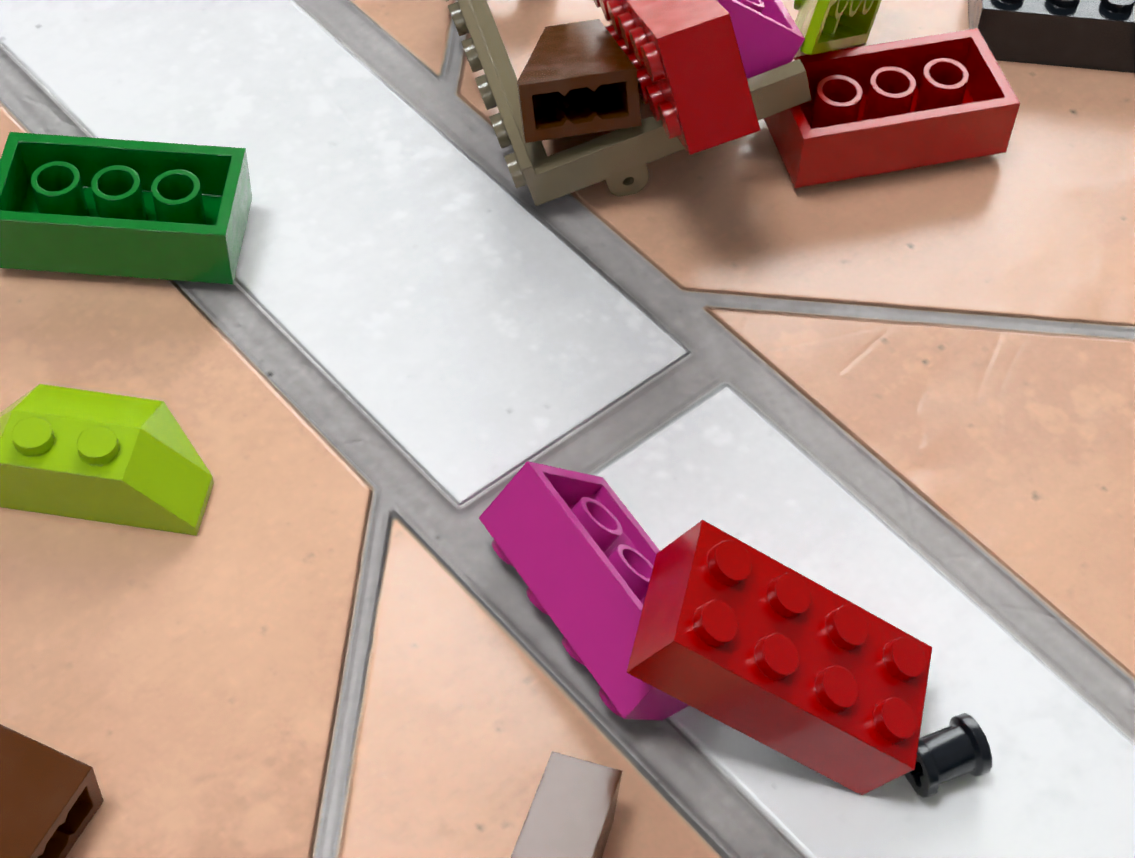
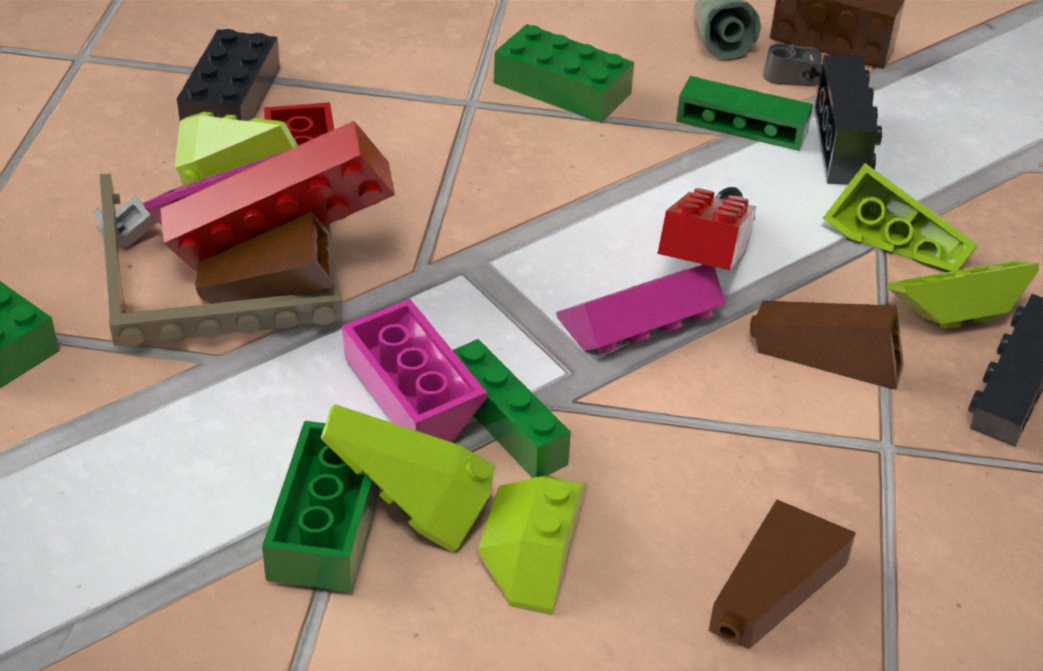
camera: 85 degrees left, 10 degrees down
none -> lime wedge [321,404,495,553]
none -> dark pink slope [341,299,487,442]
none -> green brick [453,339,571,478]

